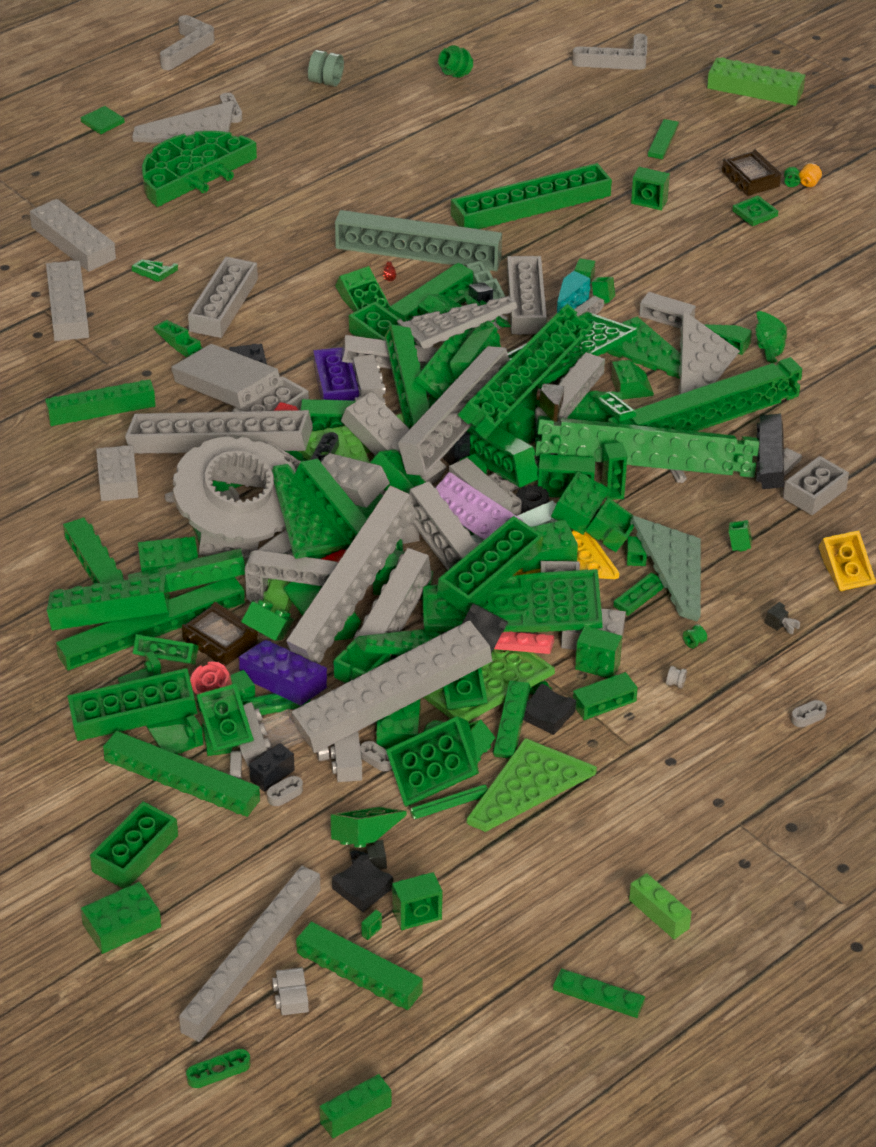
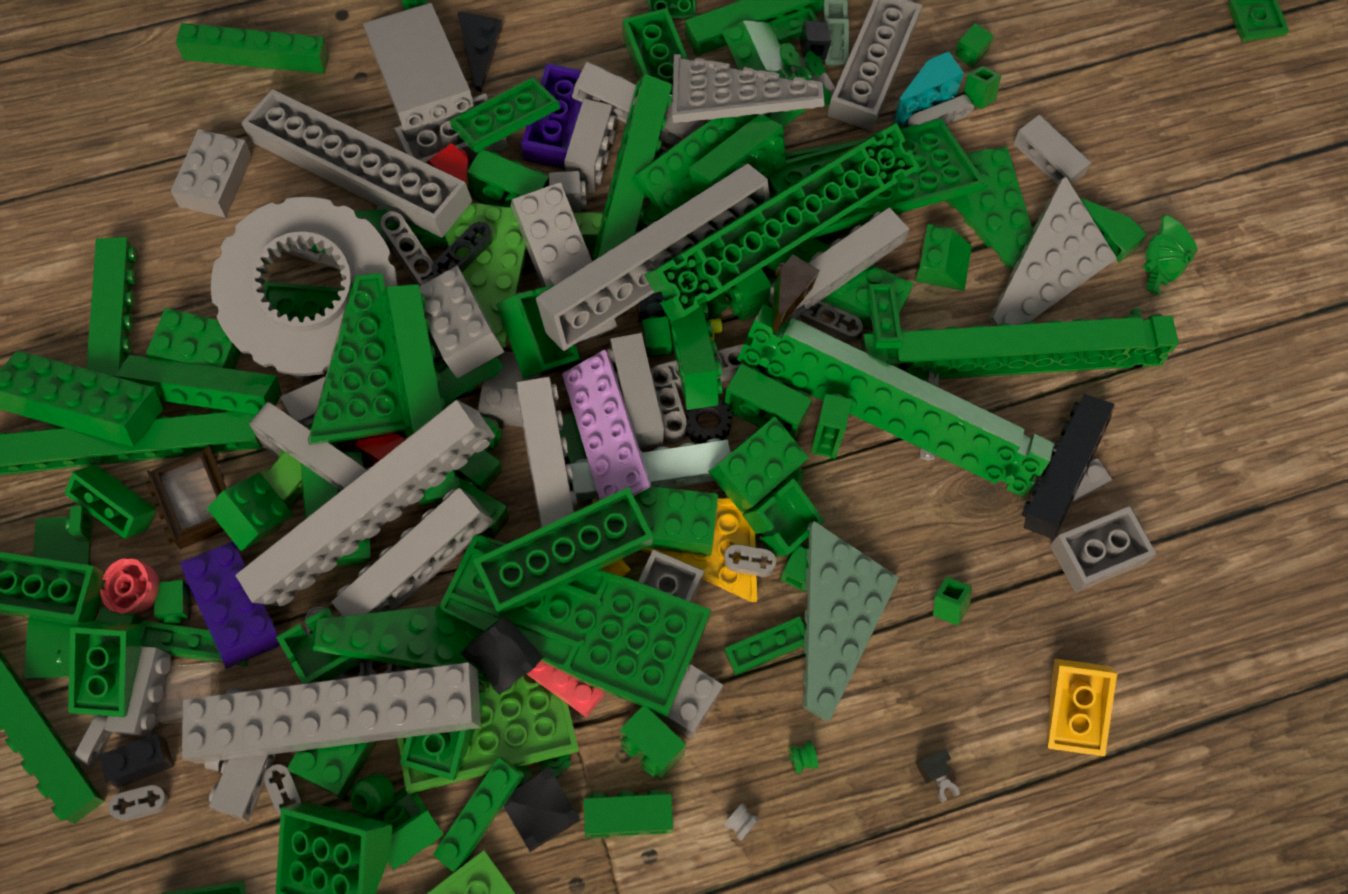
camera: 20 degrees right, 25 degrees up
none -> green tile [449,77,560,153]
none -> light grey beam [724,545,776,577]

